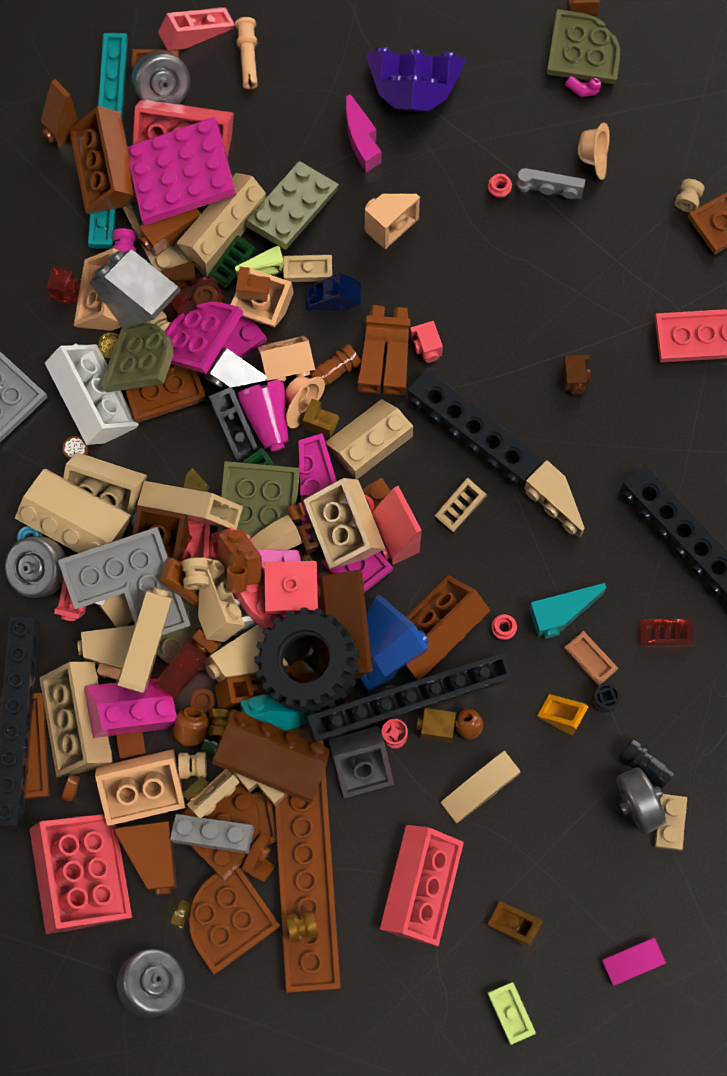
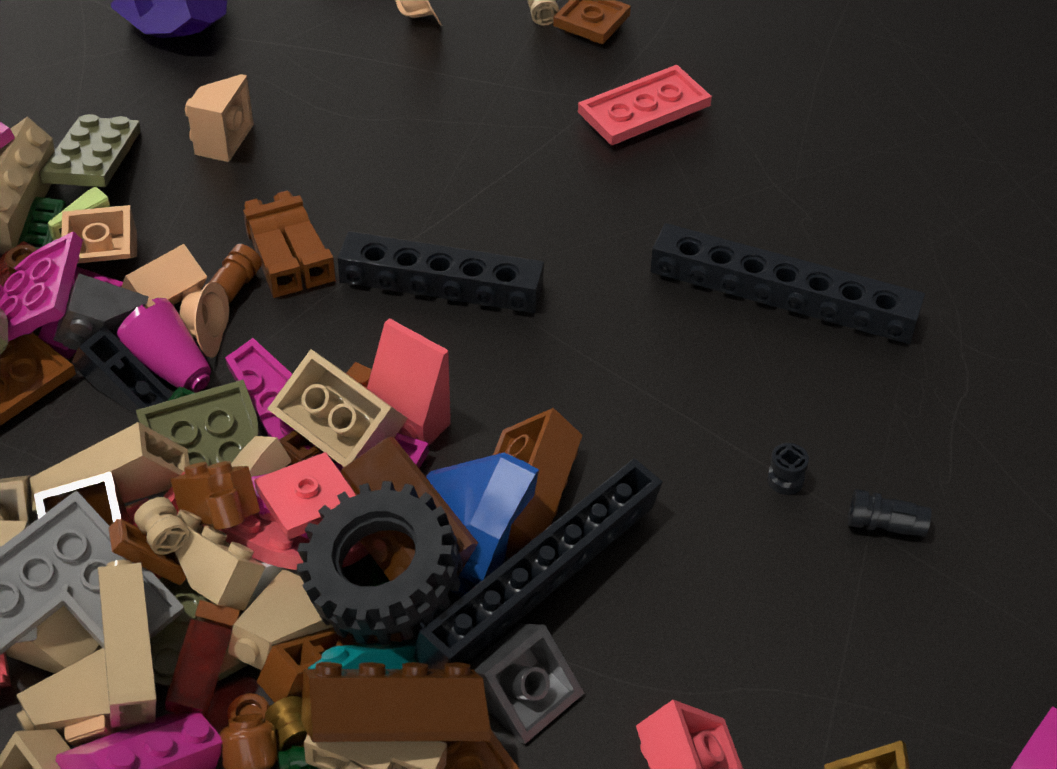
camera: 30 degrees left, 25 degrees down
dark orange panel [236,266,271,302] -> none
tan plate [284,255,332,282] -> none
dark orange hand [287,503,306,524] -> none
pearl gold panel [302,399,339,439] -> none
clear blue slope [306,273,361,311] -> none
tan slope [325,399,413,480] -> none
dark pink slope [346,94,381,172] -> none
coral wheel [382,719,408,749] -> none
coral brick [410,321,443,363] -> none
pearl gold brick [416,708,456,743] -> none
tan slope [434,478,487,532] -> none
tan slope [441,751,521,824] -> none
dark orange piece [455,709,483,740] -> none
coral plate [488,174,512,197] -> none
coral plate [491,614,517,640] -> none
light grey plate [516,168,585,199] -> none
tan slope [524,460,585,538] -> none
teal slope [529,583,606,639] -> none
light orange slope [537,694,589,736] -> none
reddish brown brick [562,355,591,395] -> none
nougat tile [564,631,619,686] -> none
flat silver wheel [616,767,666,834] -> none
clear red slope [641,619,694,647] -> none
tan plate [655,794,687,851] -> none

